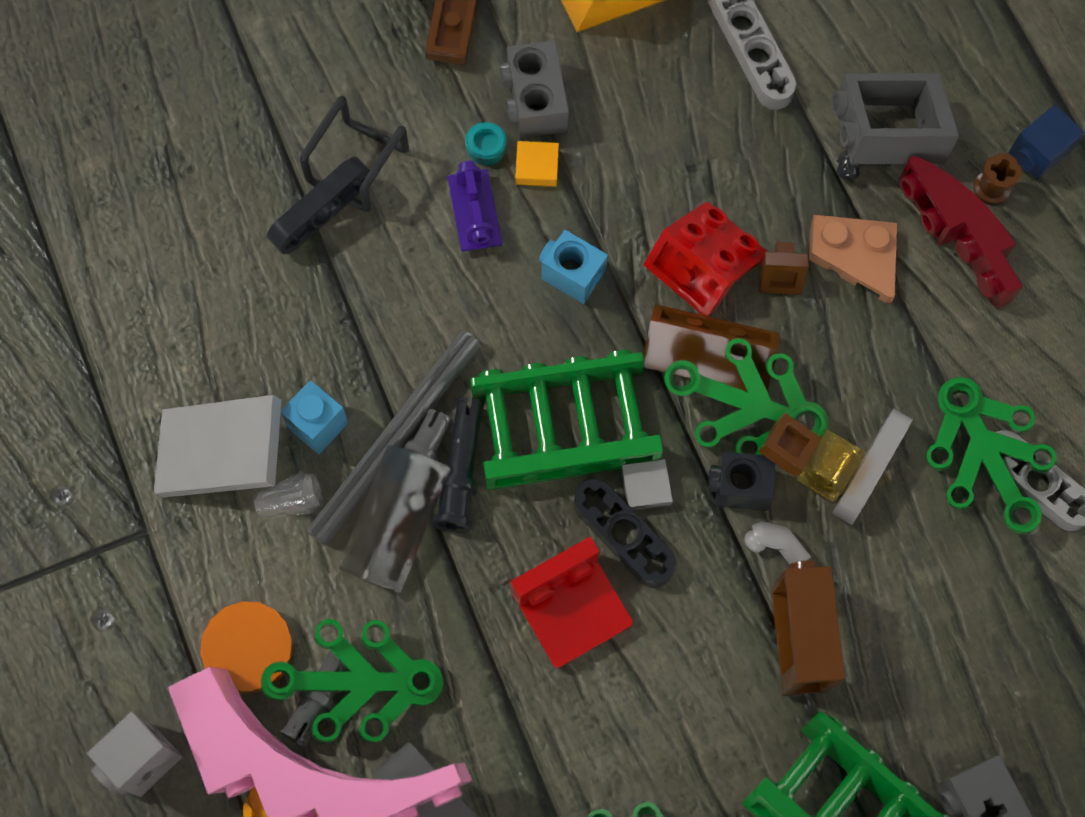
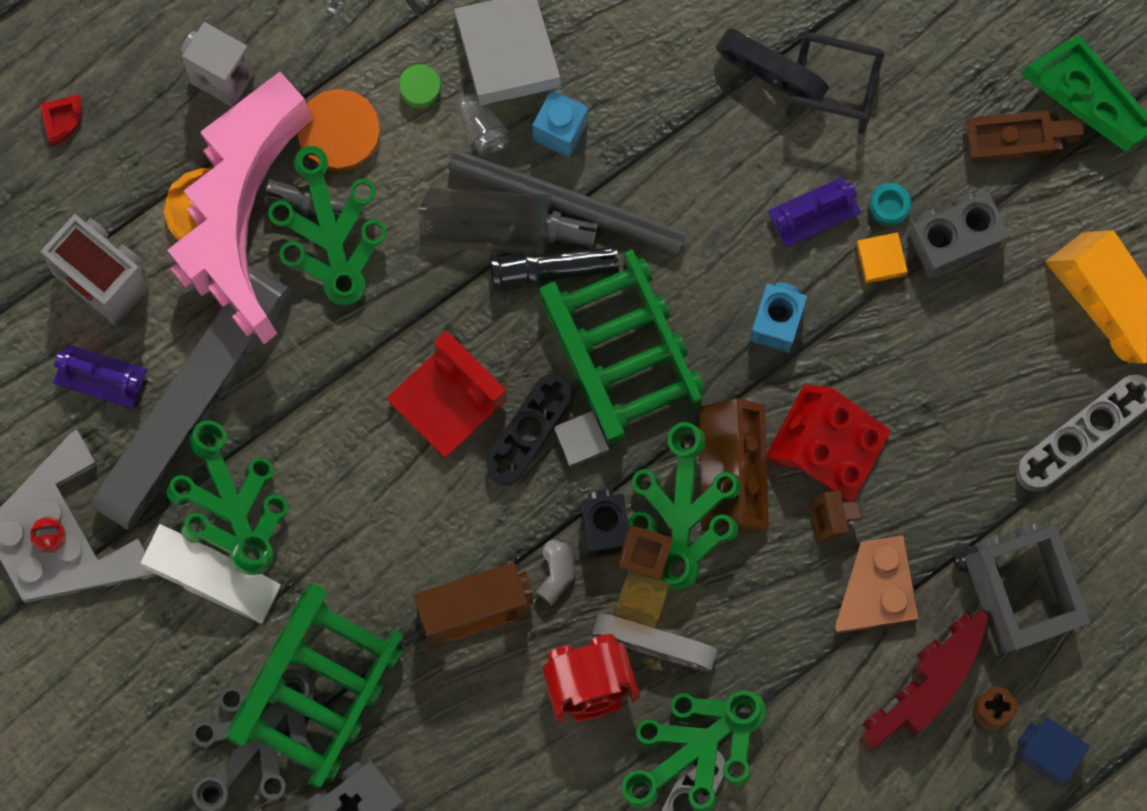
camera: 75 degrees right, 5 degrees up
none -> bright green tile [399,64,441,108]
none -> red brick [542,634,640,723]

